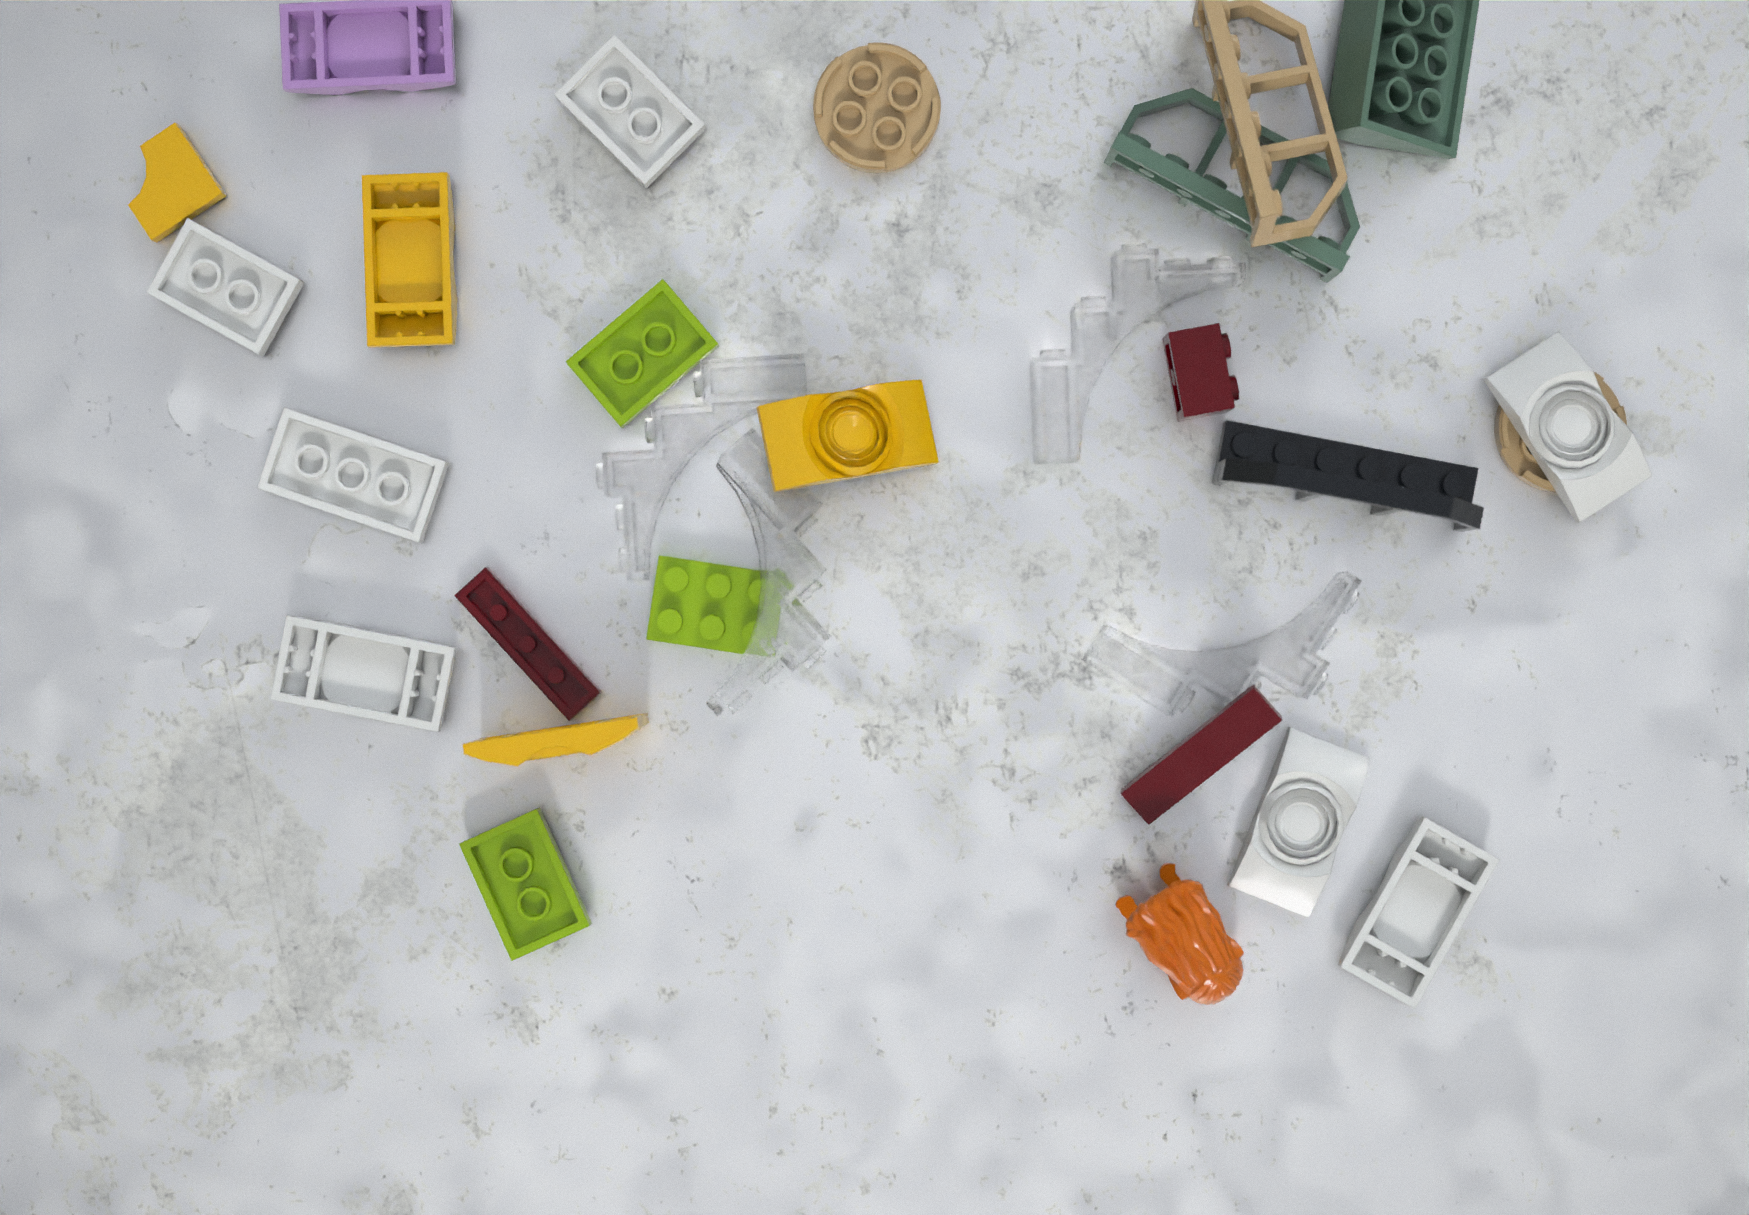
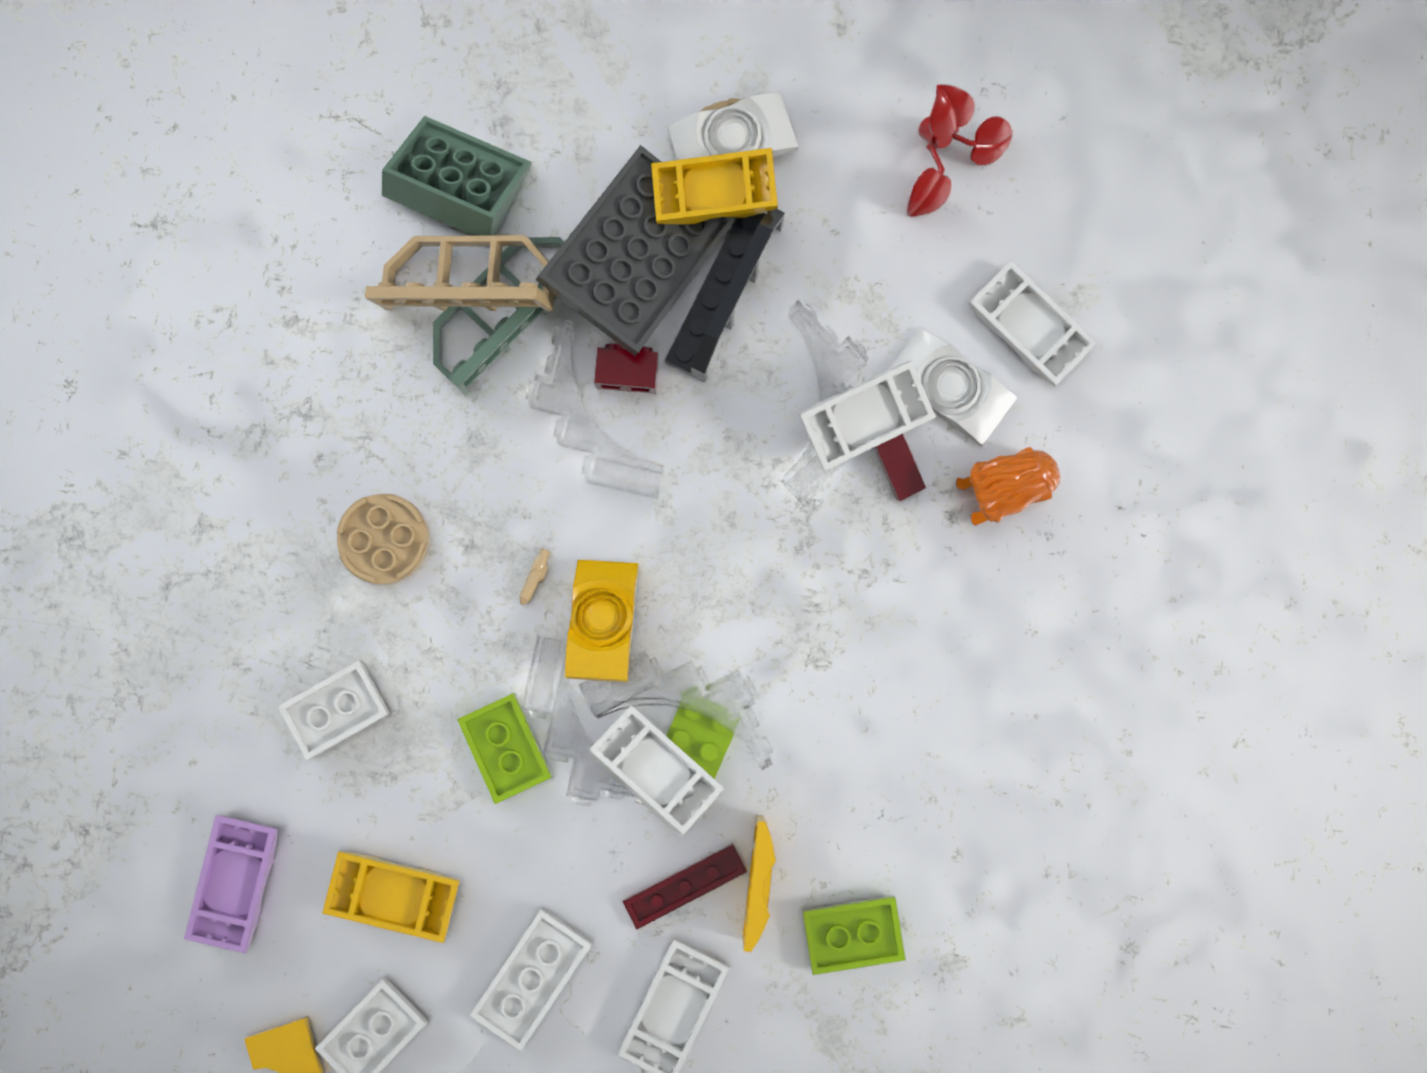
camera: 70 degrees left, 5 degrees down
none -> tan piece [519,548,550,605]
none -> dark grey plate [536,145,735,356]
none -> white slope [589,705,725,837]
none -> yellow slope [651,148,778,224]
none -> white slope [799,361,936,471]
none -> red plant [907,84,1013,217]

